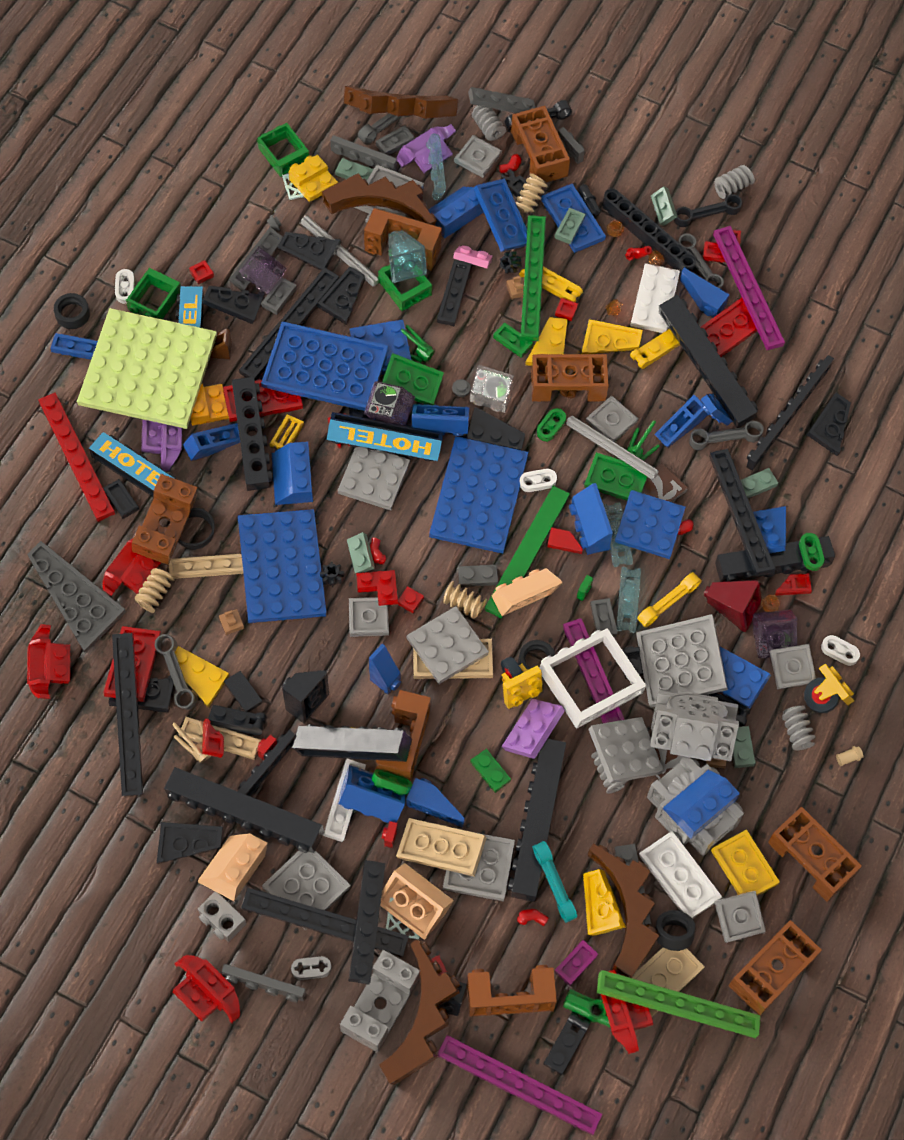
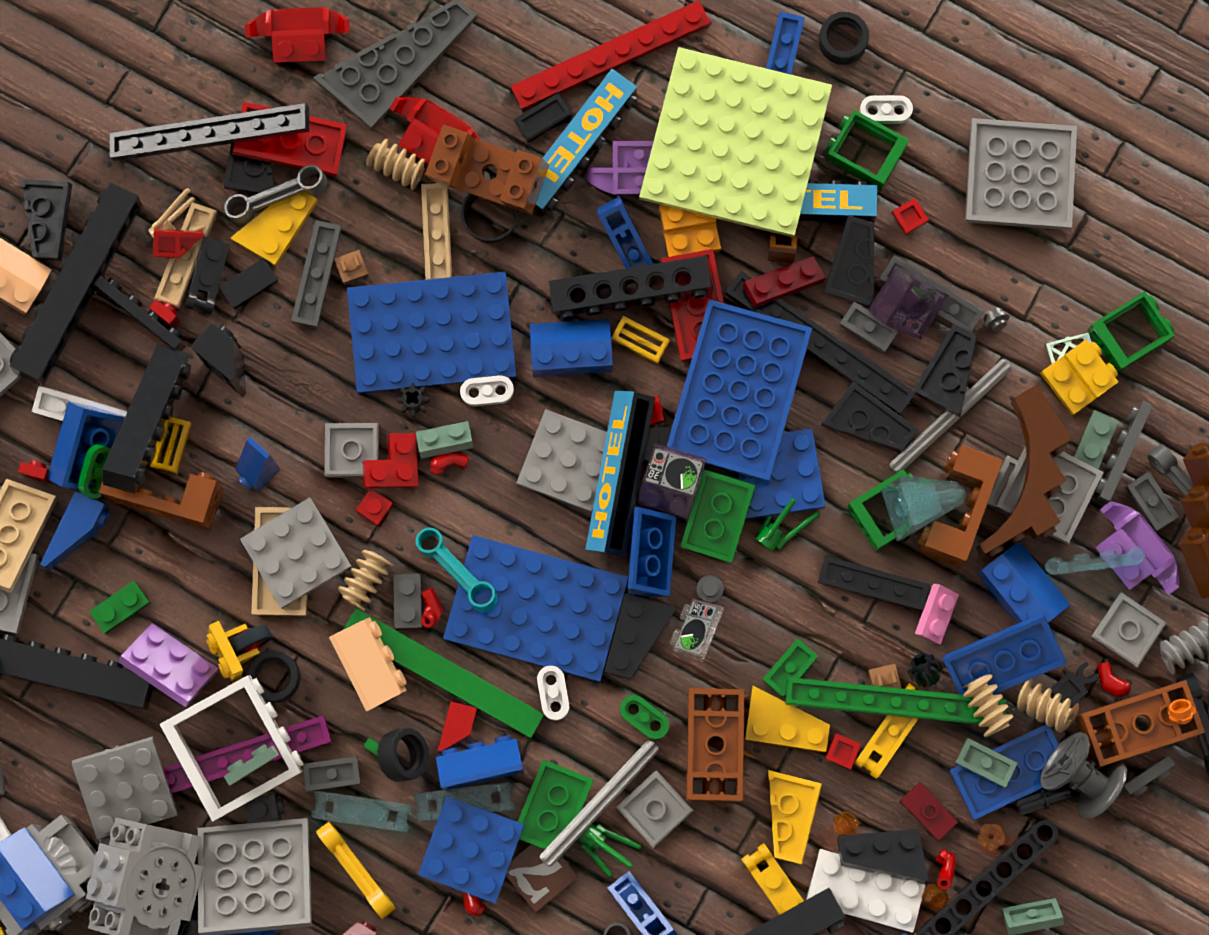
camera: 95 degrees right, 15 degrees up
none -> sand green plate [224,744,280,786]
none -> dark grey plate [291,220,342,329]
none -> black tyre [377,728,429,782]
none -> teal piece [416,528,498,613]
none -> red arm [421,587,443,628]
none -> white plate [460,376,514,407]
none -> dark red plate [742,256,826,308]
none -> black wing [837,829,929,885]
none -> dark red plate [900,782,958,841]
none -> tan piece [961,674,1014,737]
none -> light grey plate [965,118,1077,230]
none -> dark grey piece [1040,732,1127,819]
none -> orange plate [1168,699,1196,724]

